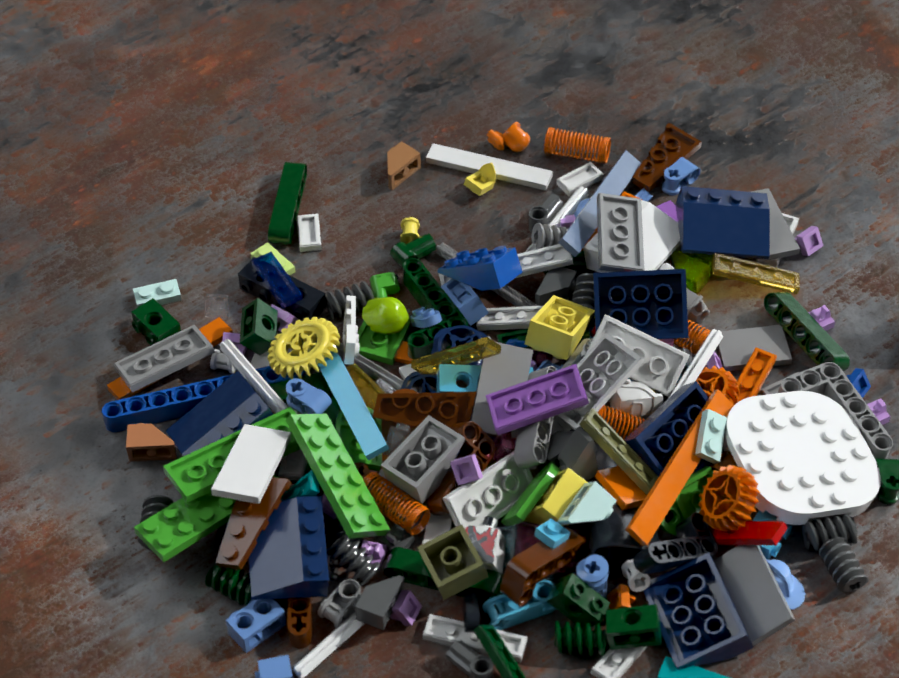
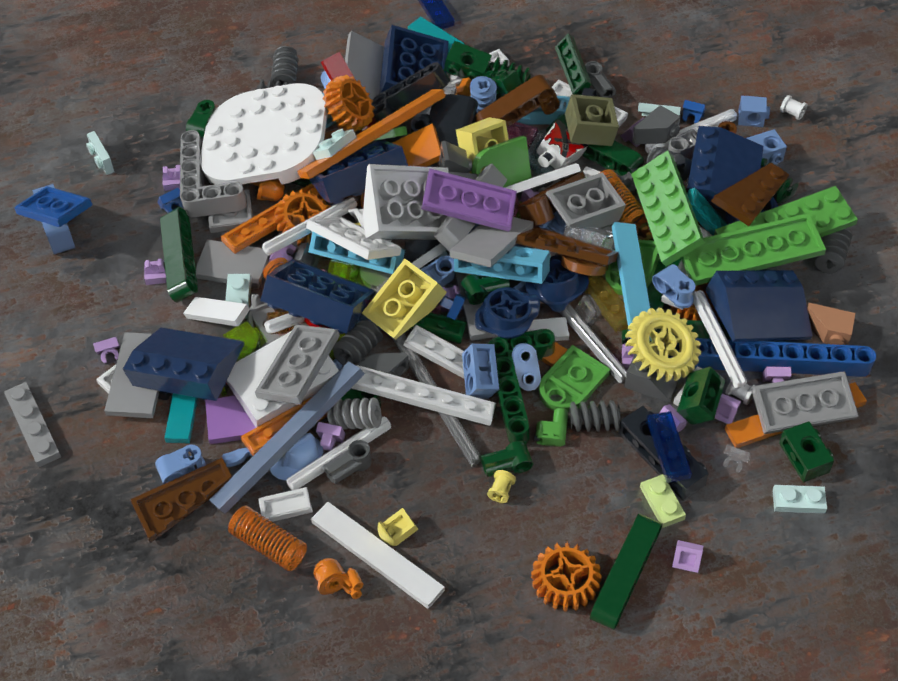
camera: 160 degrees left, 5 degrees up
white tile [211,424,291,504] -> none
white tile [297,214,322,252] -> none
white wing [342,295,360,365] -> none
lime hair [362,297,409,335] -> none
medium nougat slope [387,141,421,190] -> none
clear yellow tile [411,337,501,374] -> none
blue slope [437,246,522,291] -> none
lavender tile [450,454,483,485] -> none
medium azure plate [534,518,570,549] -> none
light aqua slope [557,481,617,525] -> none
olive tile [579,408,658,495] -> none
clear yellow tile [712,253,800,294] -> none
none -> light grey plate [4,382,61,468]
none -> white tile [183,297,250,326]
none -> light aqua plate [225,274,252,319]
none -> orange gear [531,541,602,612]
none -> light aqua plate [638,103,681,116]
none -> lavender tile [672,540,703,573]
none -> blue tile [683,100,706,124]
none -> lavender tile [762,367,791,383]

